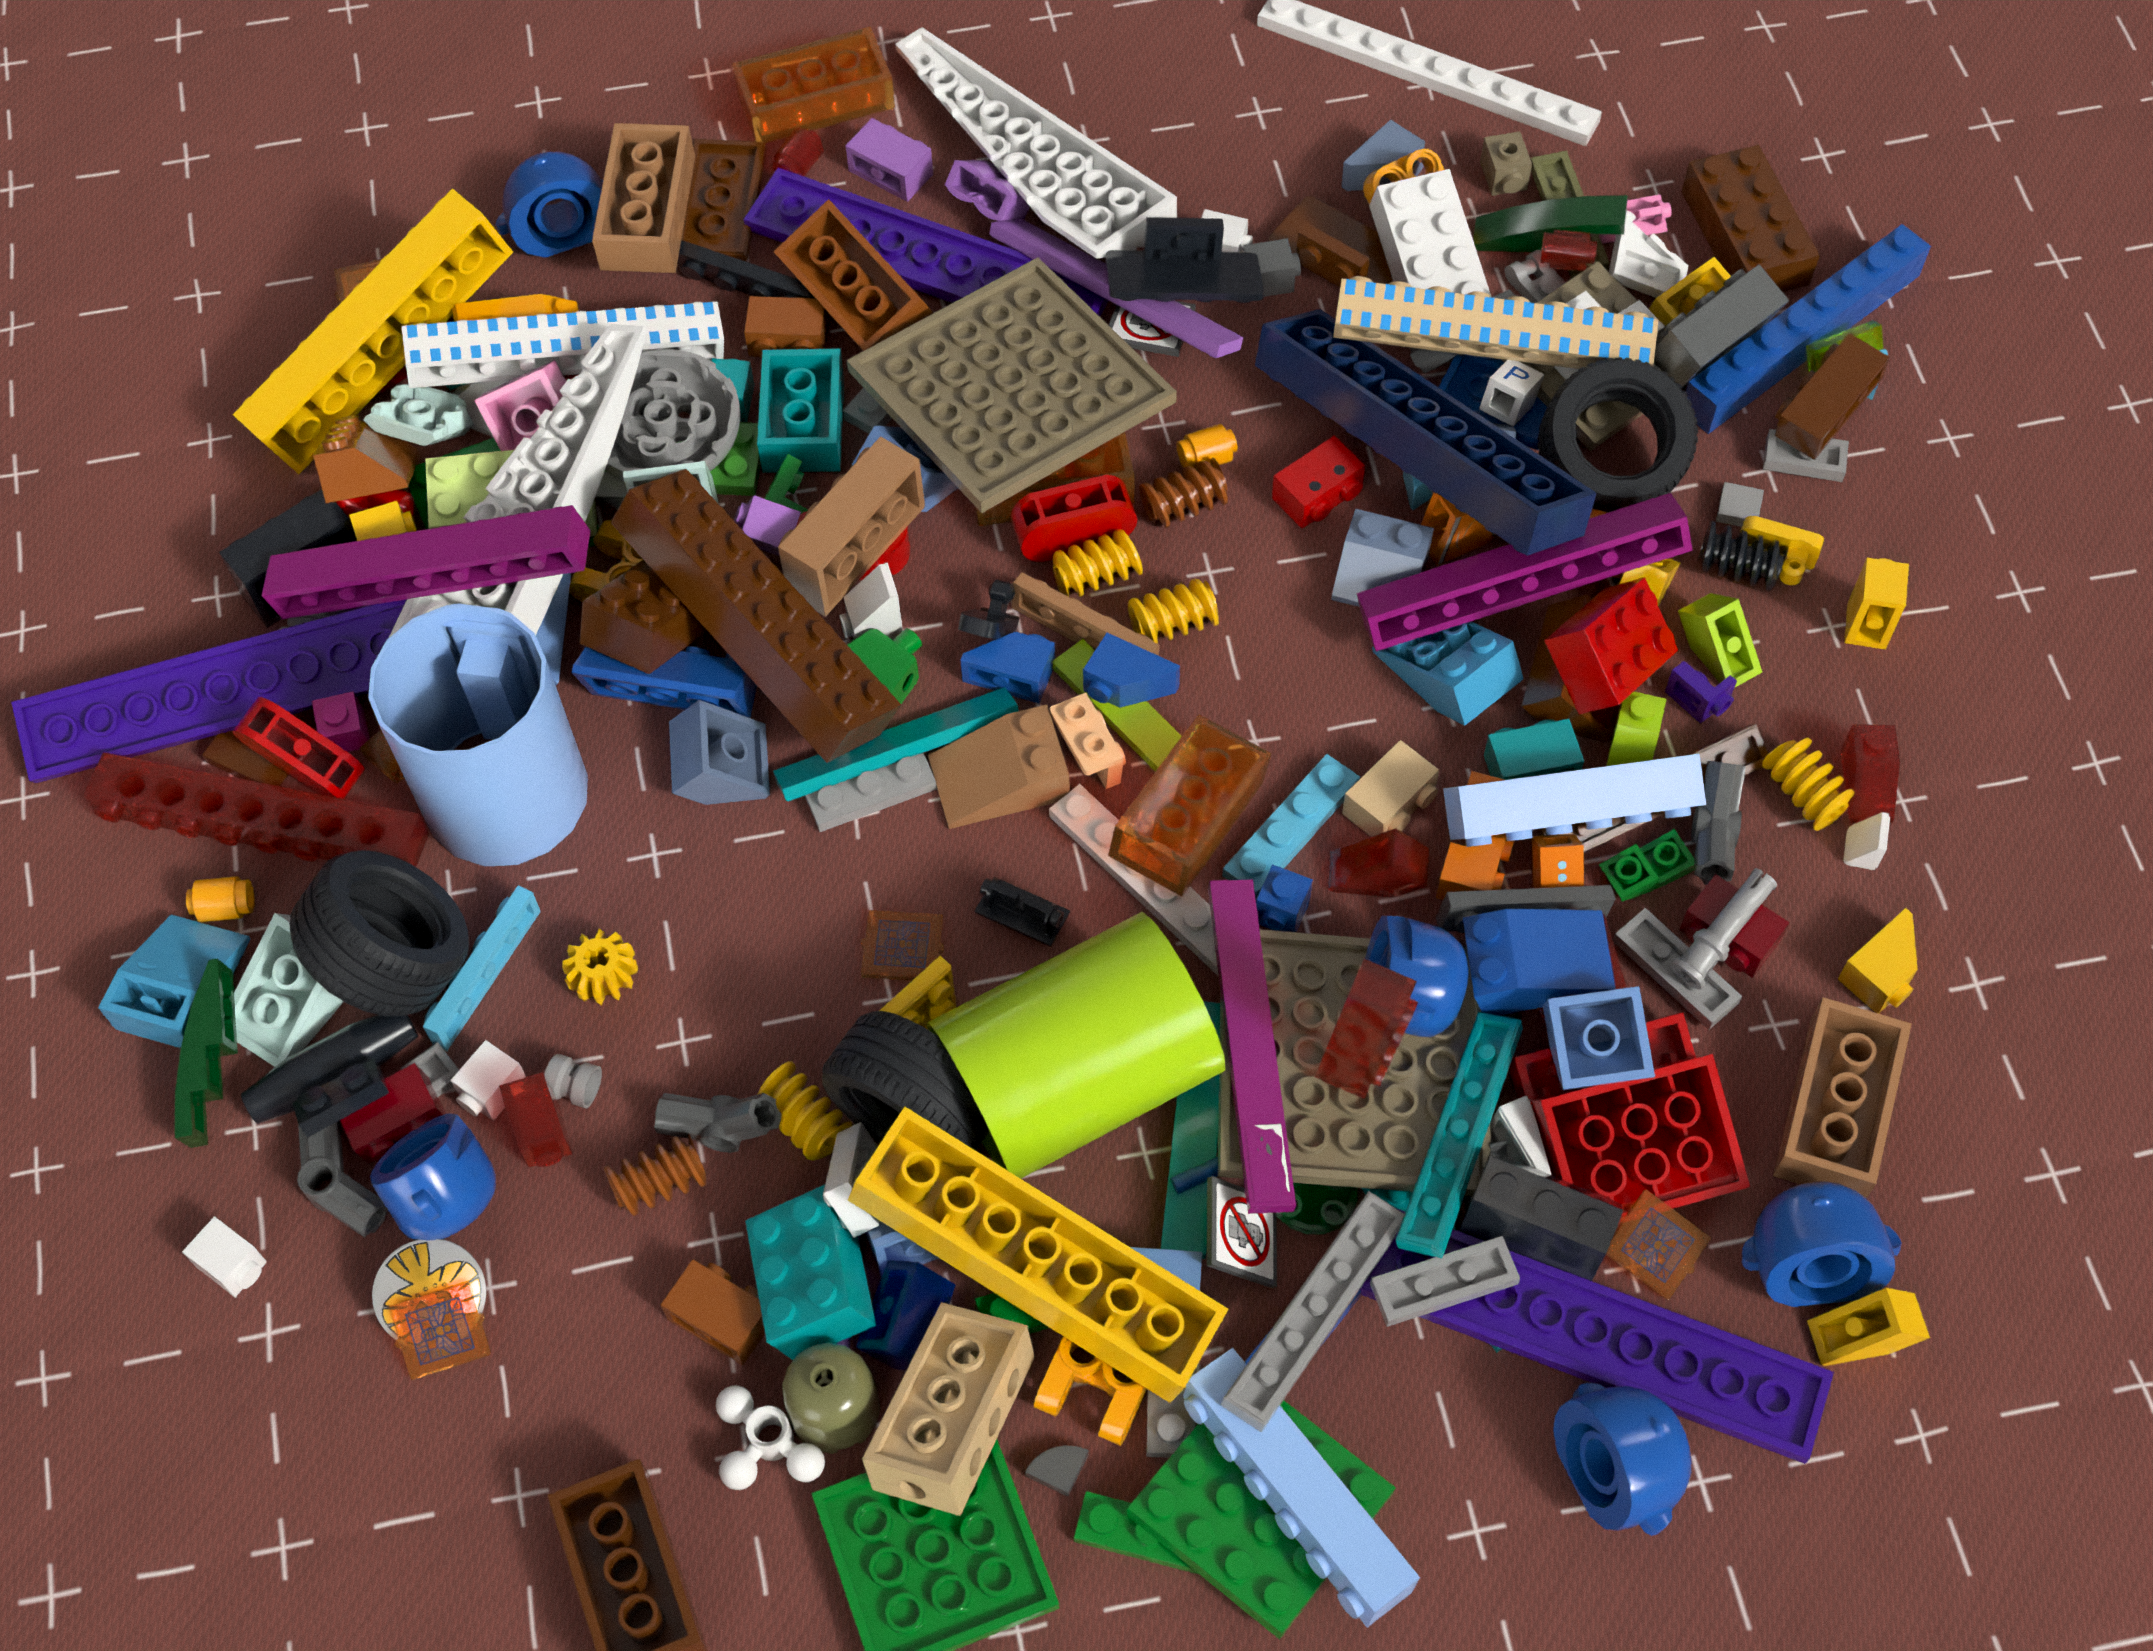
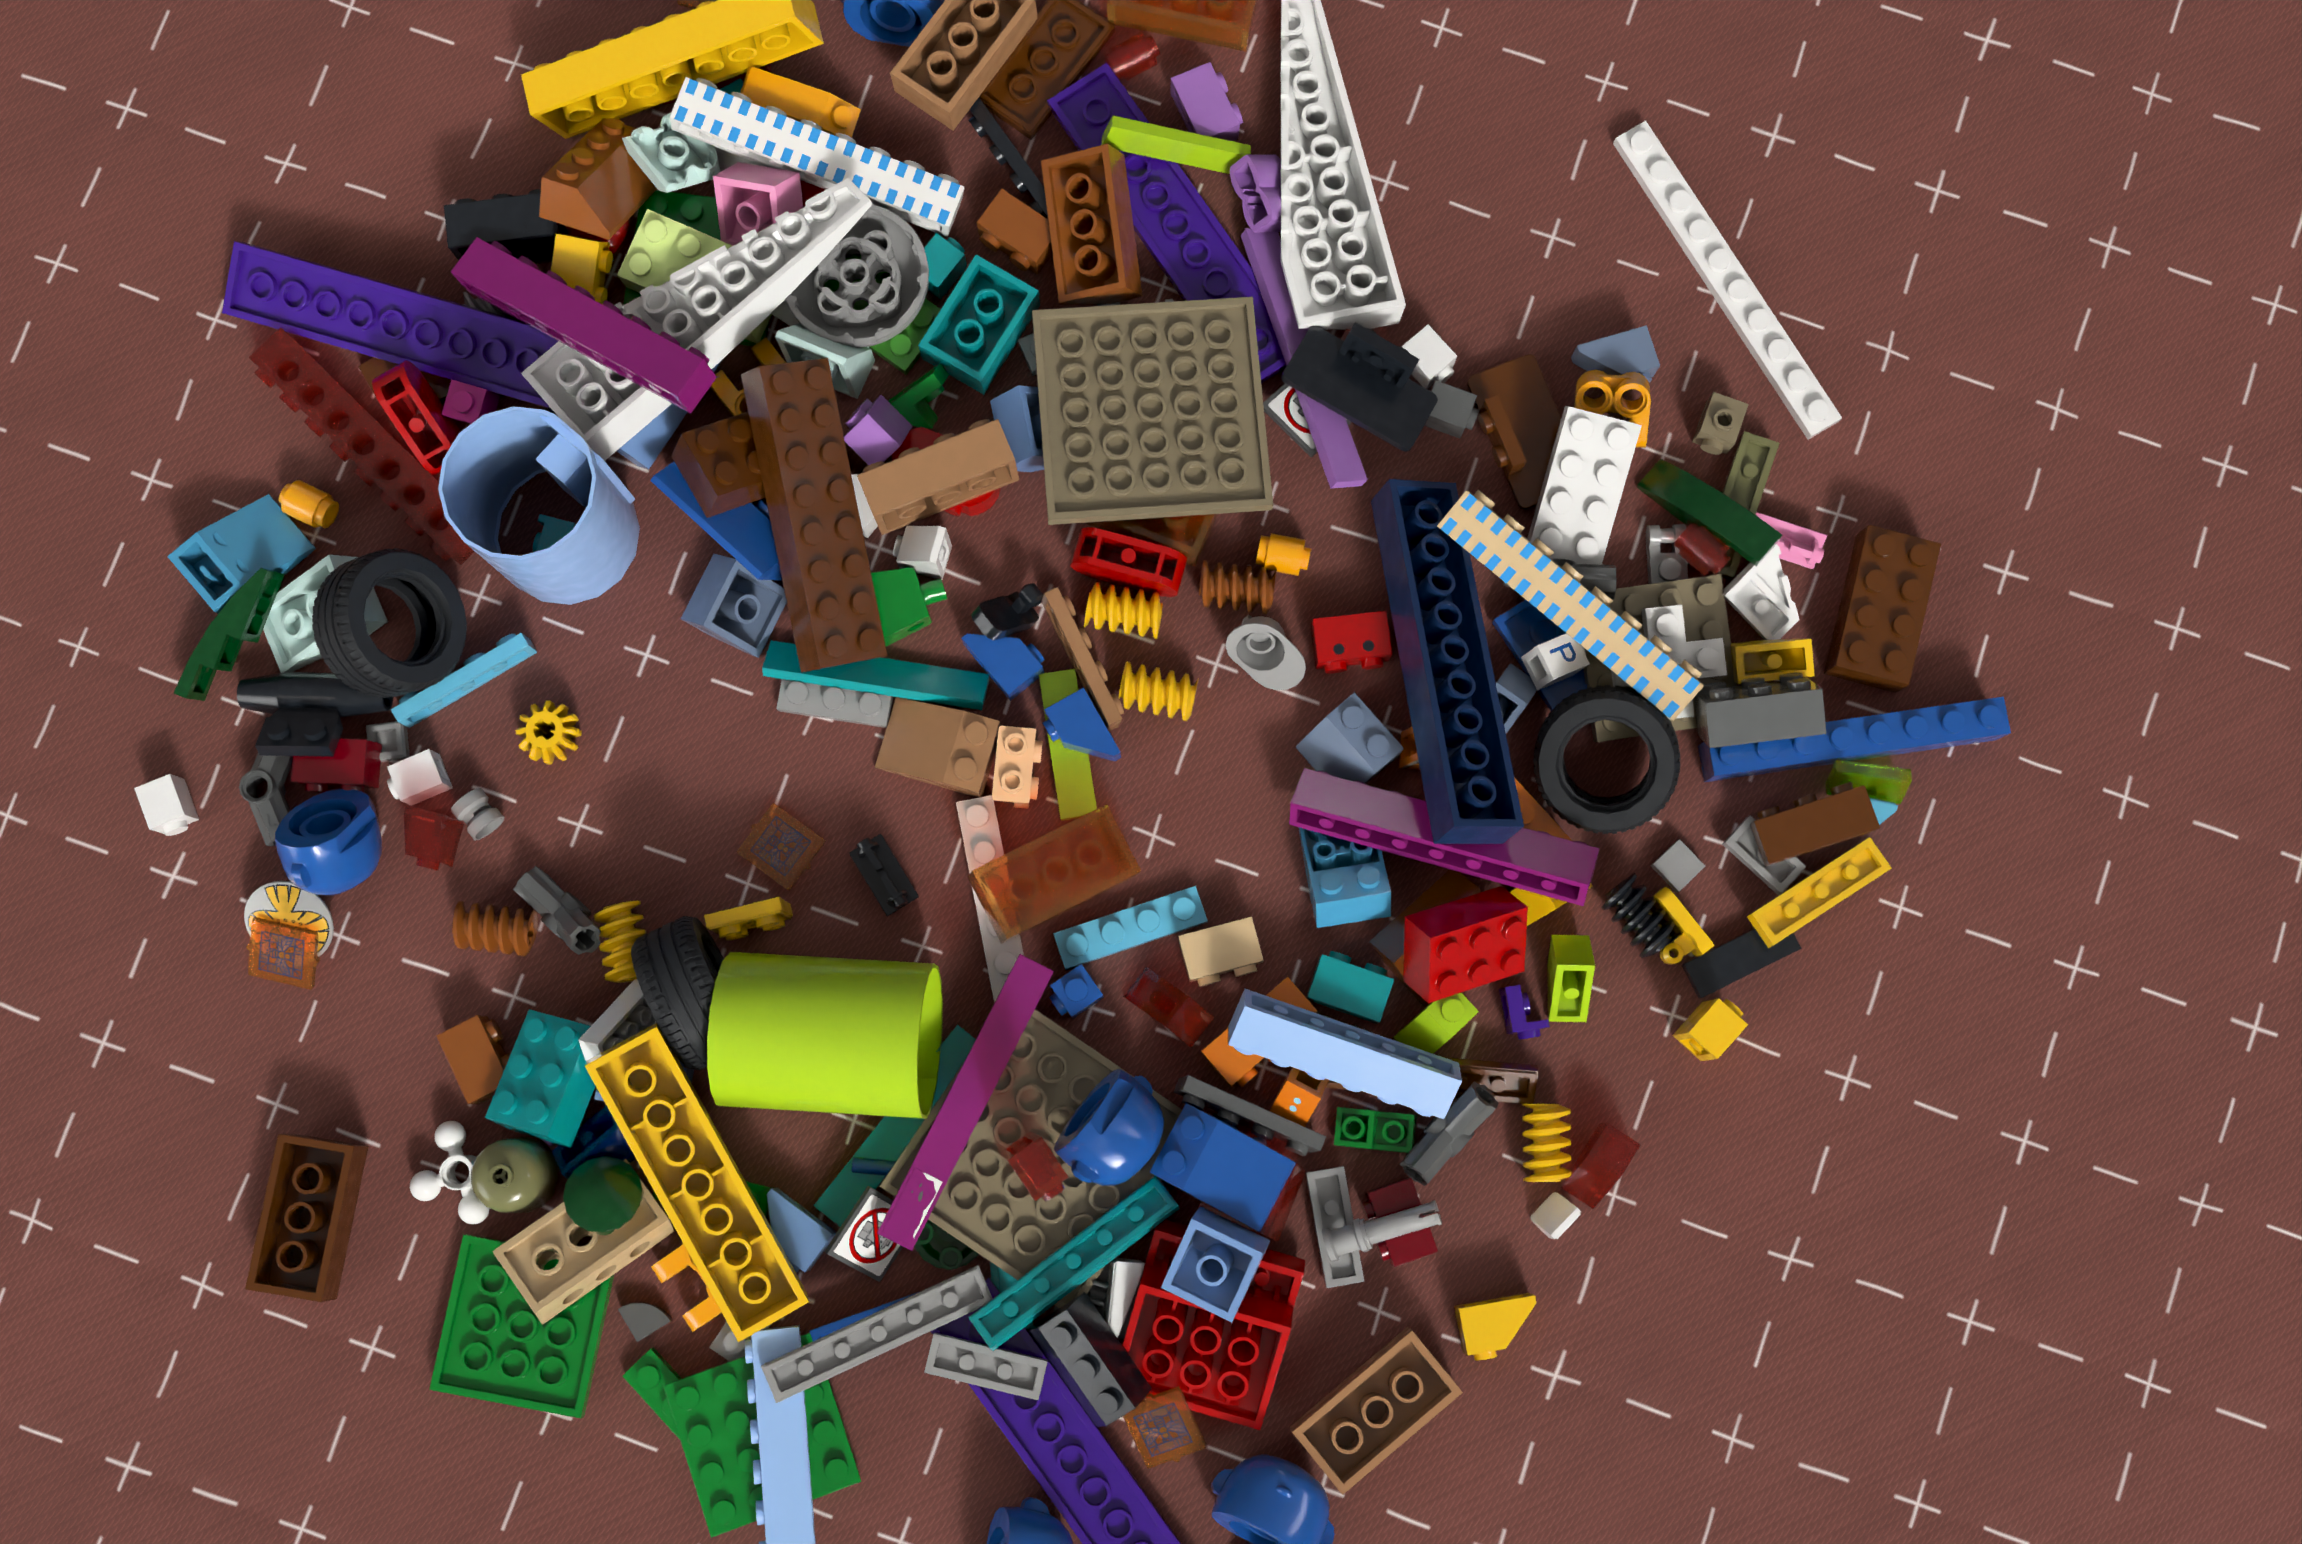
camera: 30 degrees right, 20 degrees up
none -> dark green dish [563,1156,644,1235]
none -> lime tile [1102,116,1251,174]
none -> light grey piece [1225,615,1306,690]
none -> black tile [1682,929,1802,999]
none -> yellow plate [1747,837,1892,948]

